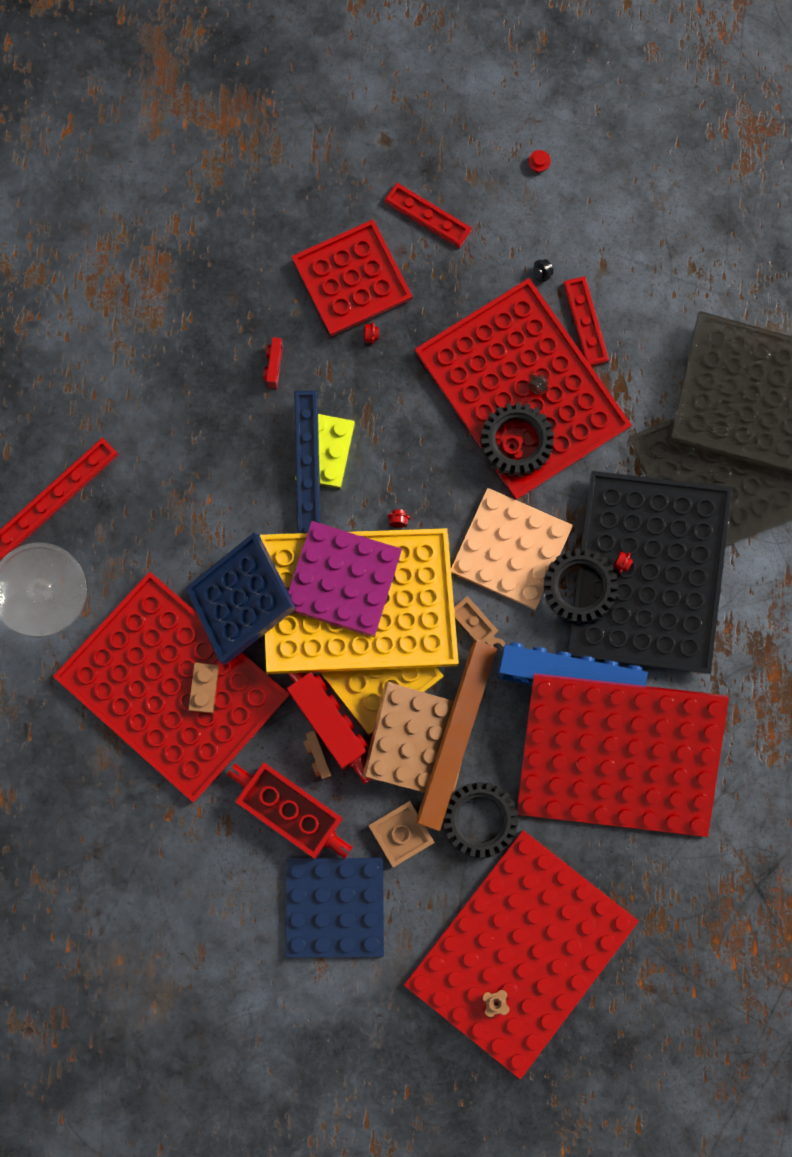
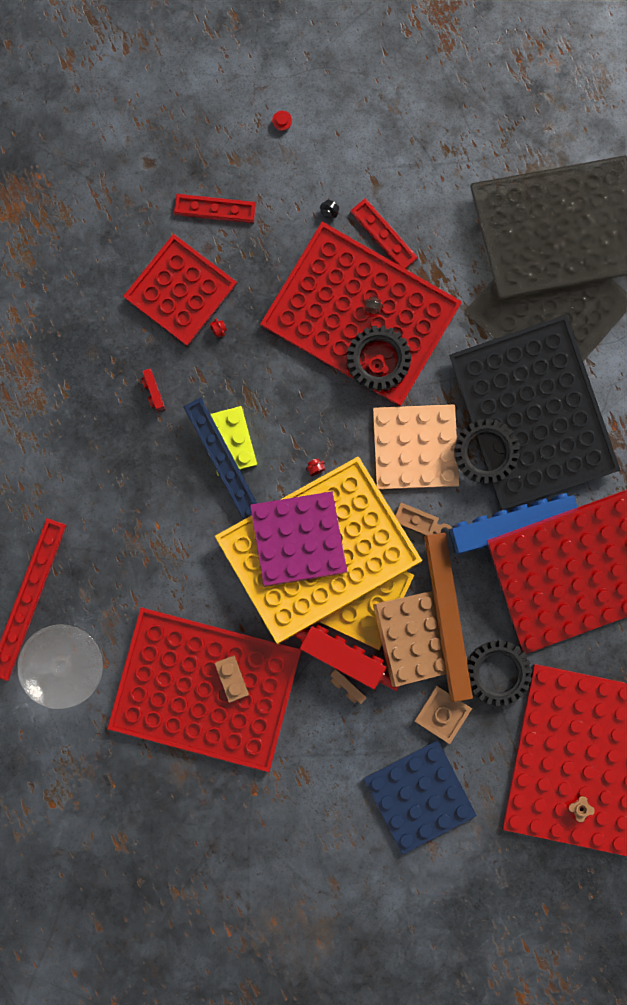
camera: 25 degrees left, 5 degrees up
dark blue plate [185,532,296,665] -> none
red brick [227,762,353,860] -> none
red plate [613,551,633,574] -> none

